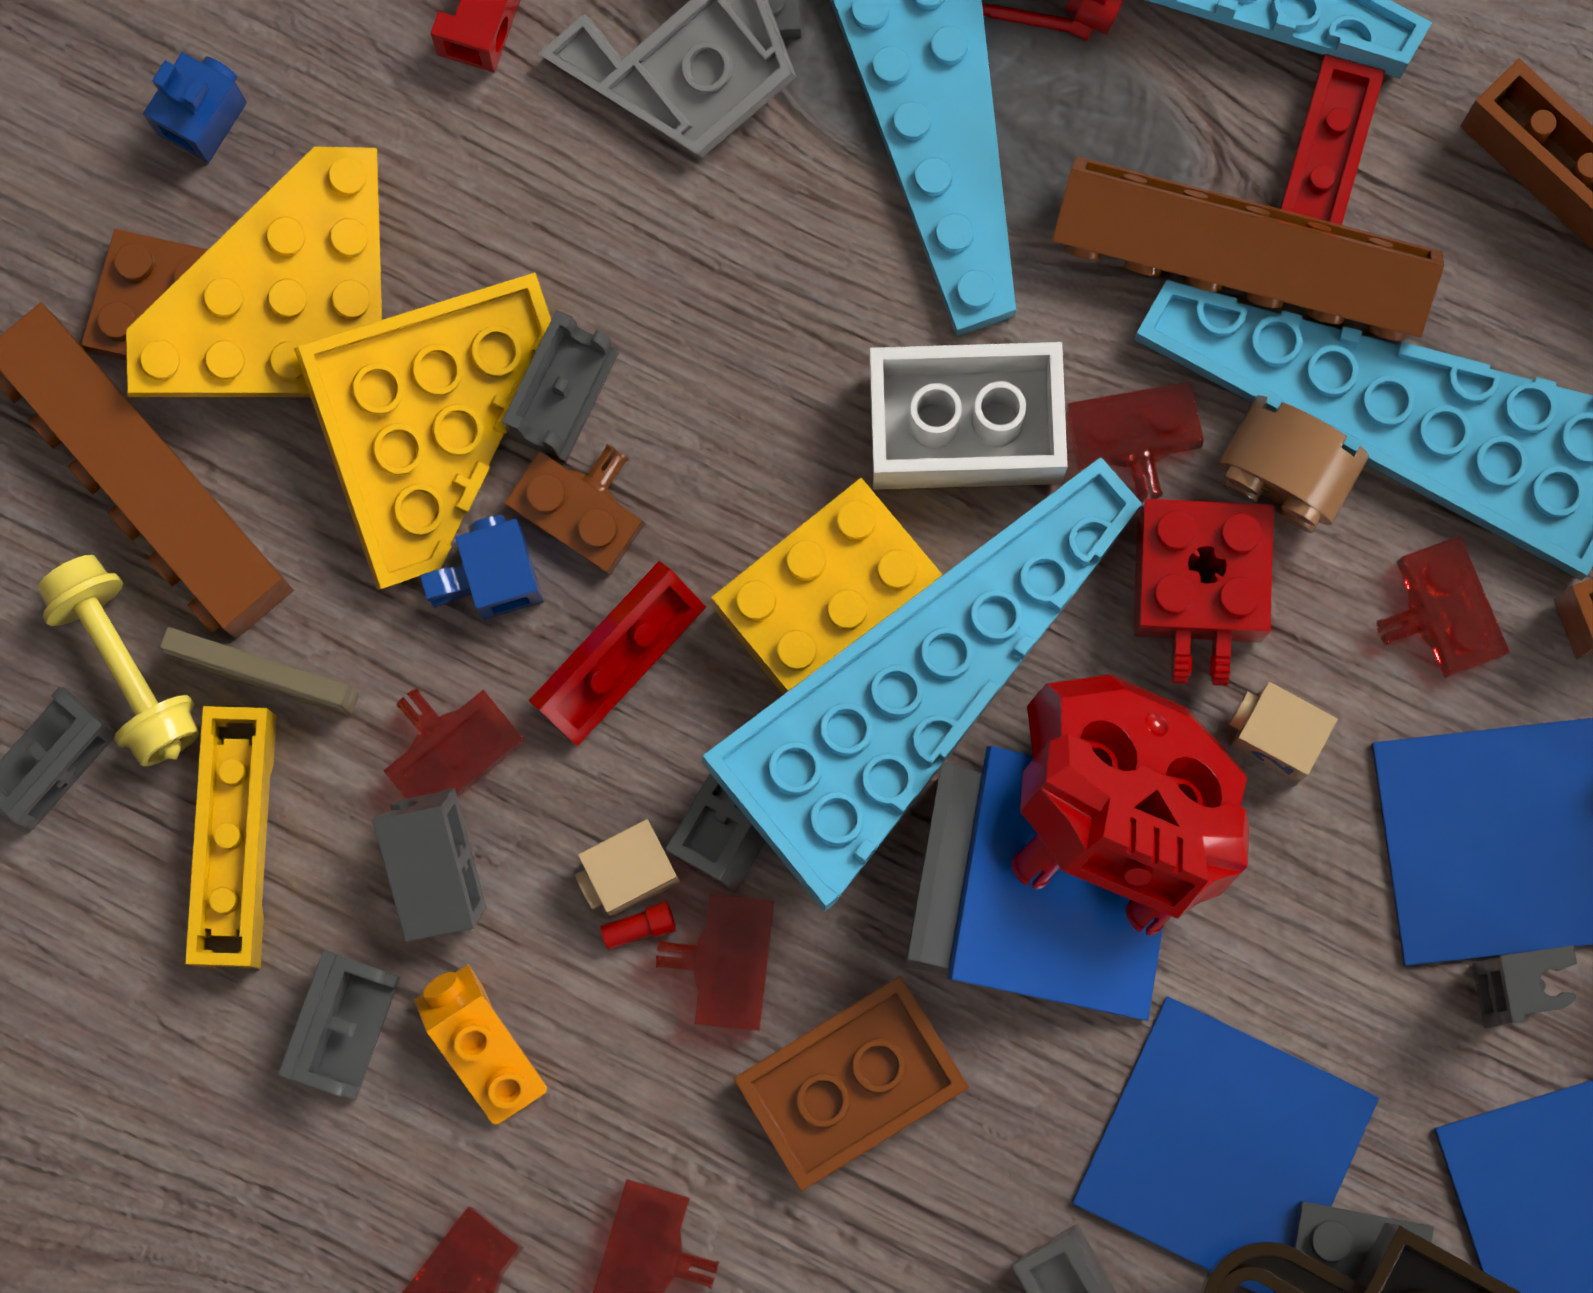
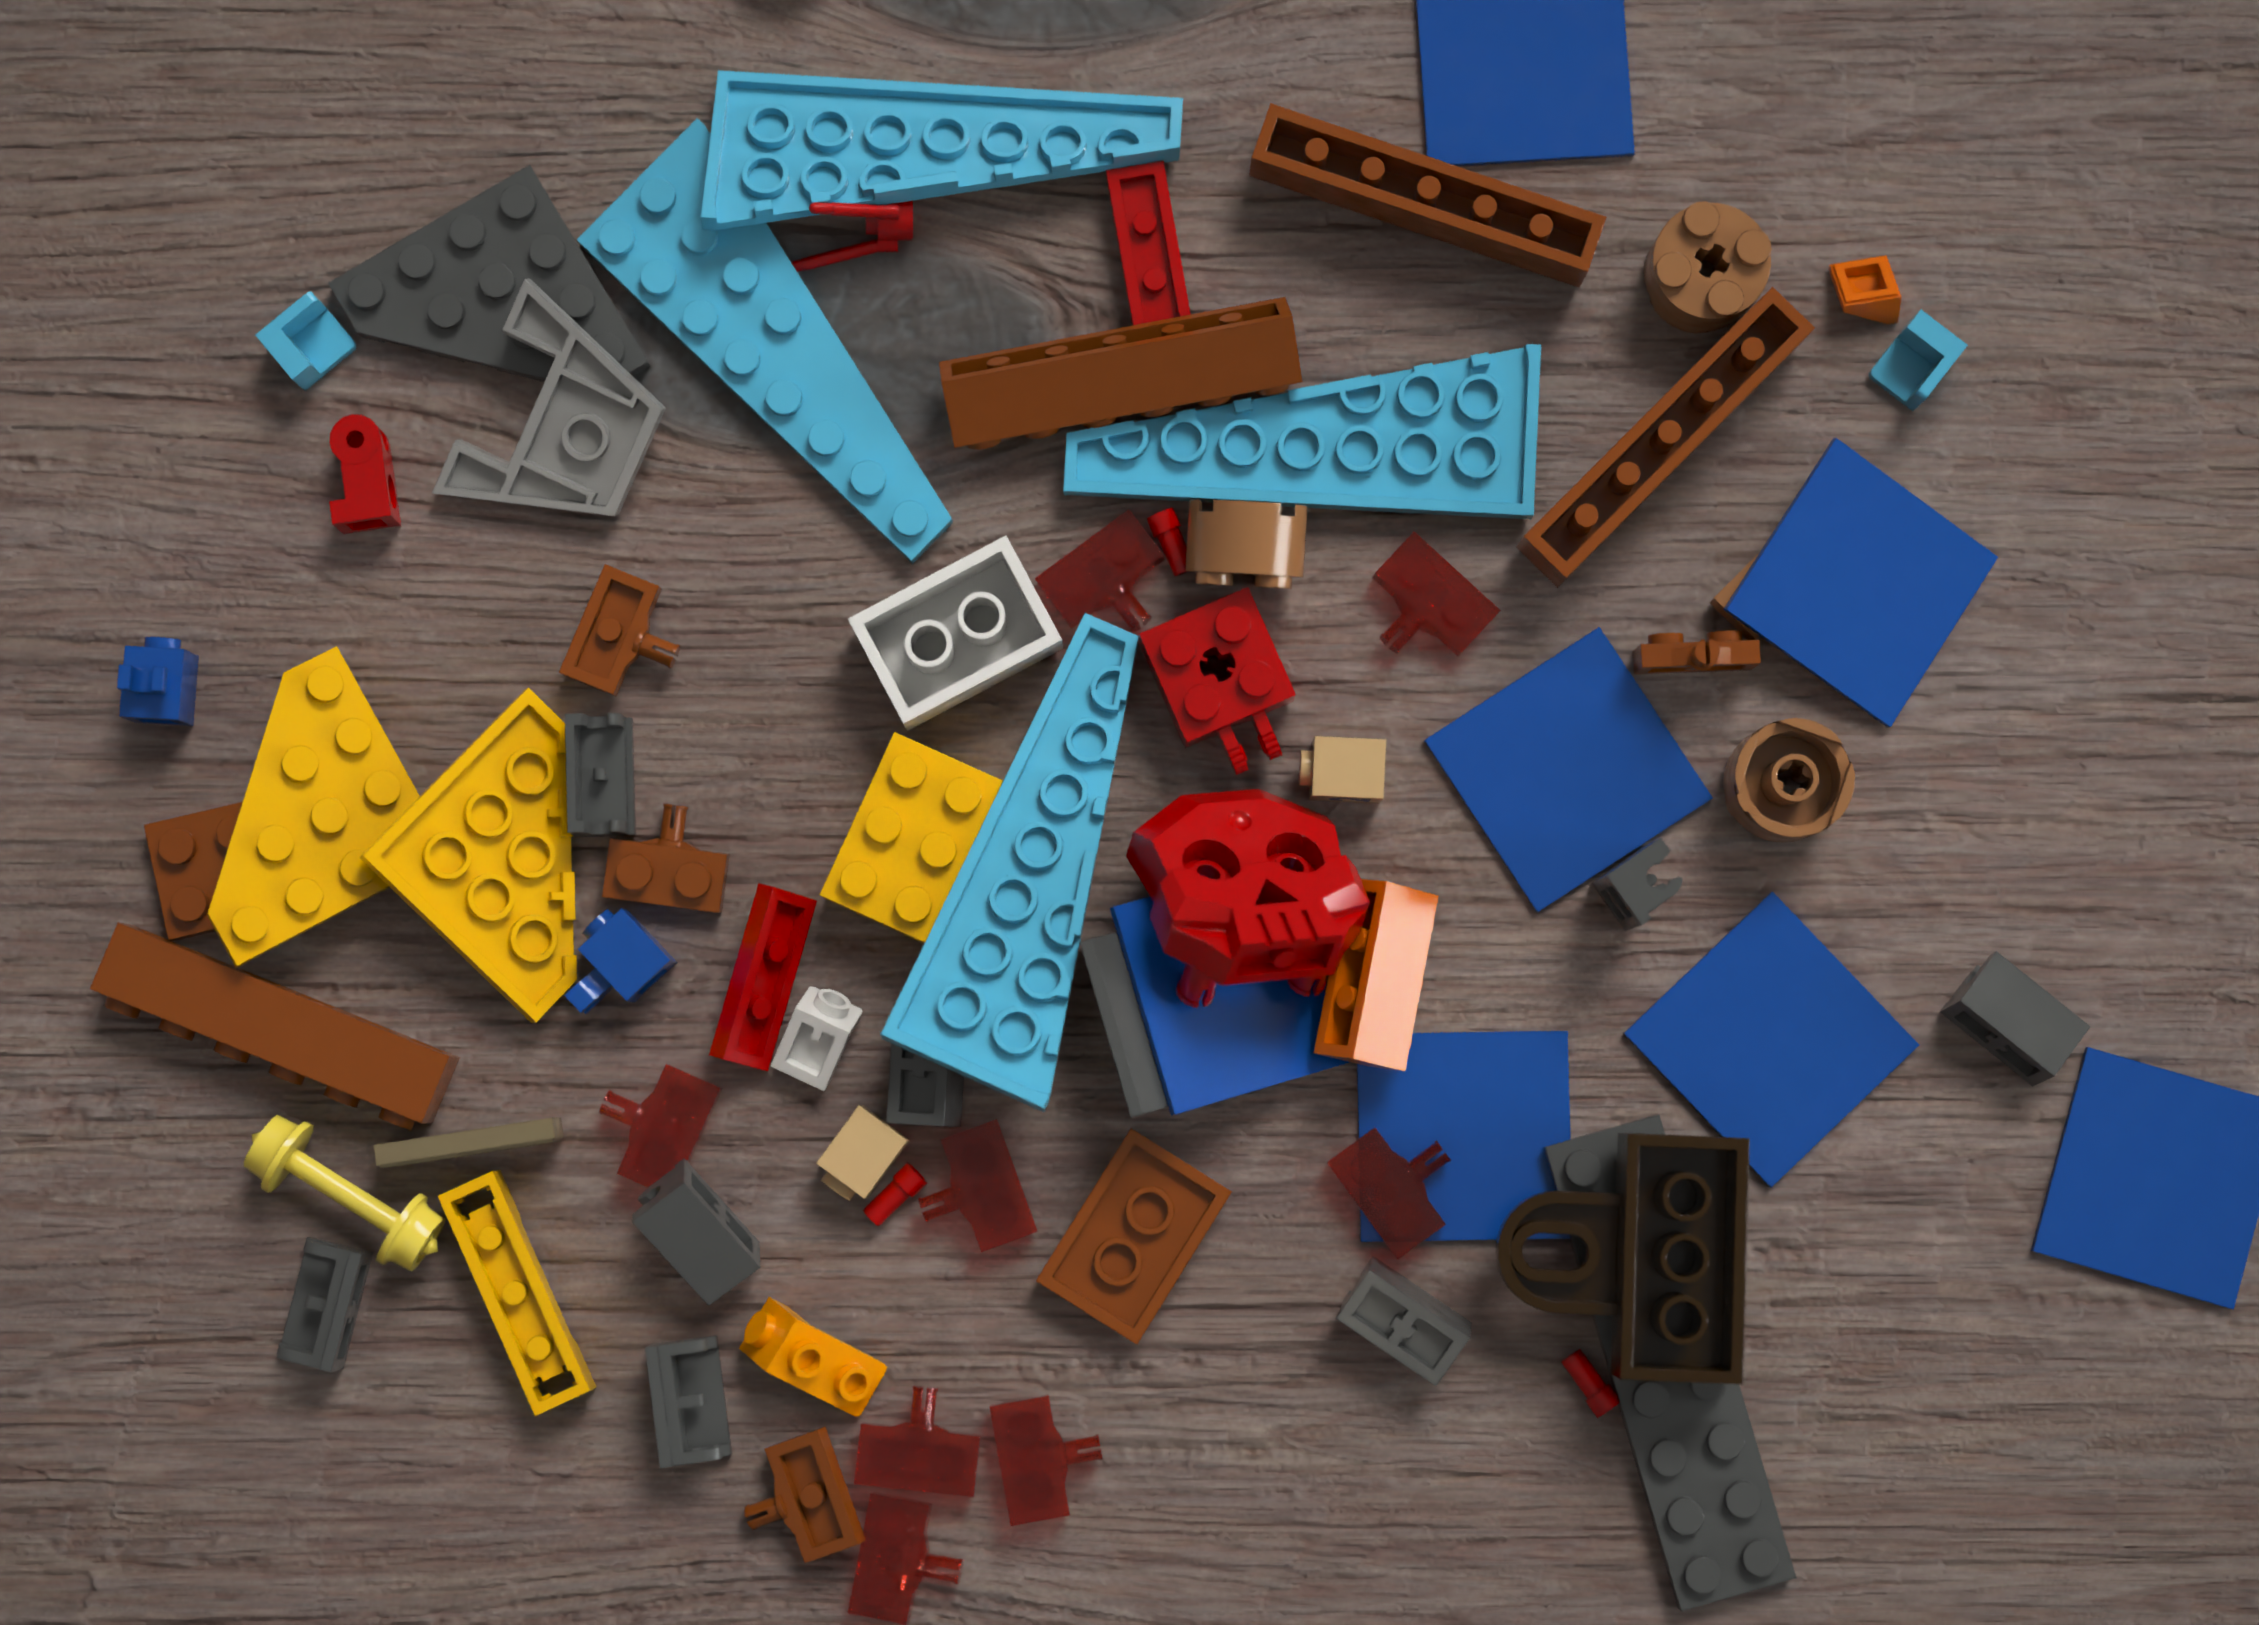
camera: 35 degrees left, 5 degrees up
none -> dark orange plate [559,564,680,697]
none -> dark orange plate [744,1426,866,1563]
none -> white bracket [771,986,863,1091]
none -> clear red plate [854,1386,981,1497]
none -> red piece [1146,507,1187,577]
none -> brick [1314,879,1439,1071]
none -> clear red plate [1327,1126,1452,1260]

